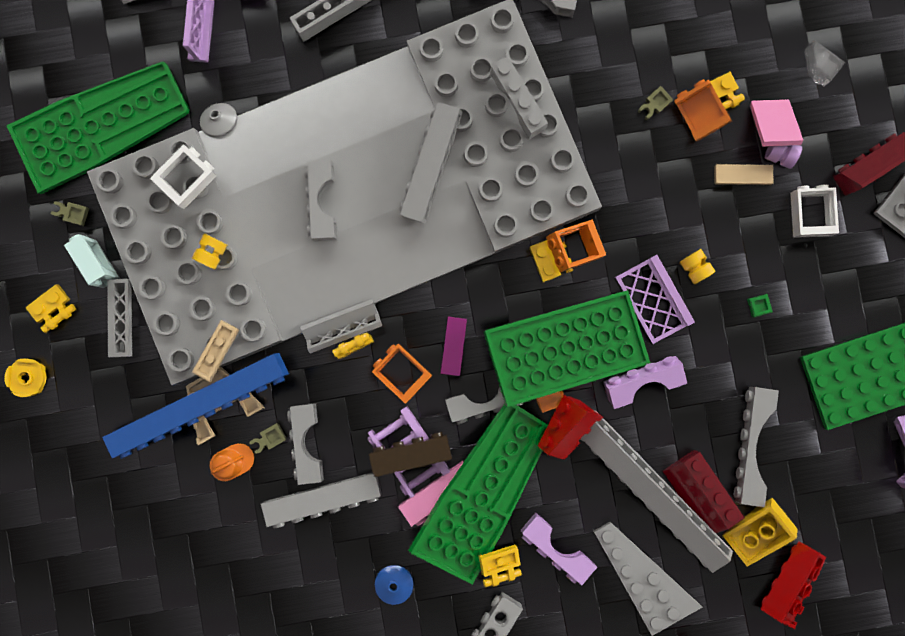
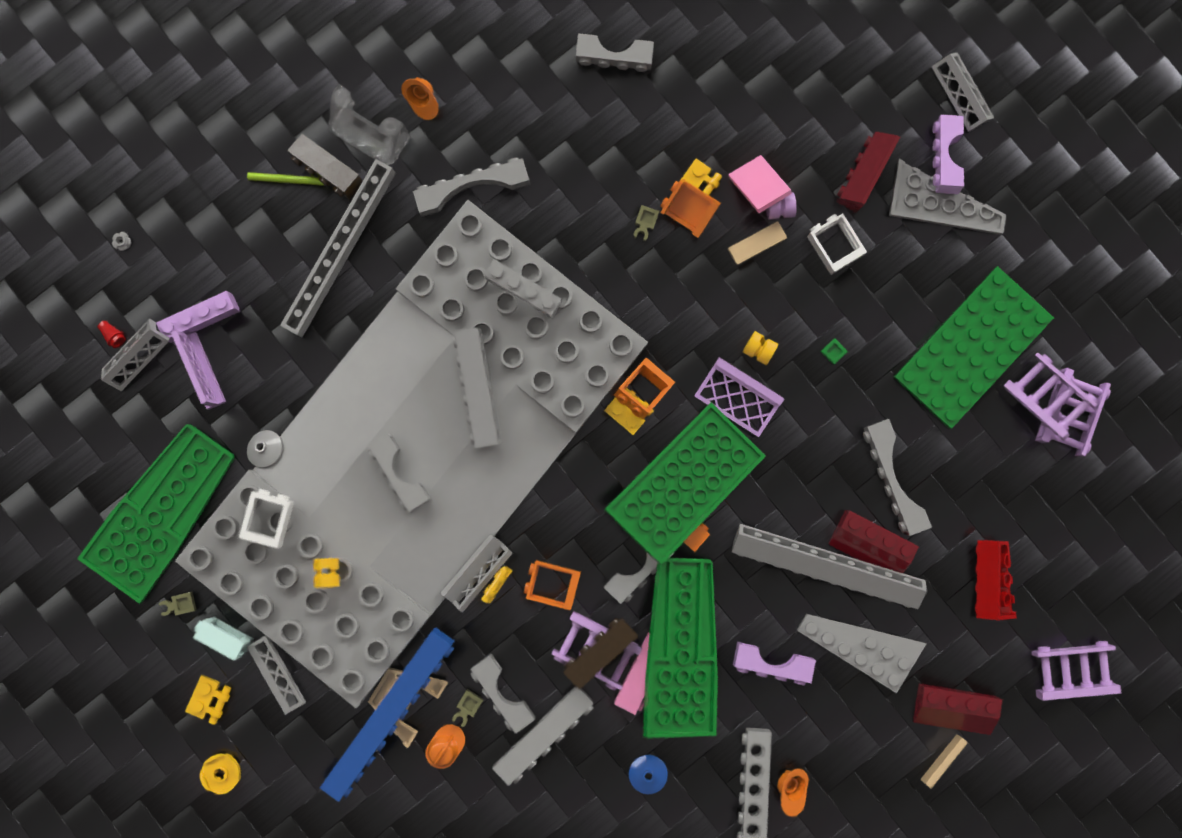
camera: 30 degrees left, 0 degrees up
tan tile [192,320,240,382] -> none
magenta tile [441,317,467,376] -> none
yellow plate [479,545,522,587] -> none
red wedge [538,395,603,460] -> none
lavender arch [603,356,687,409] -> none
yellow slope [722,498,797,567] -> none
clear slope [805,40,845,86] -> none

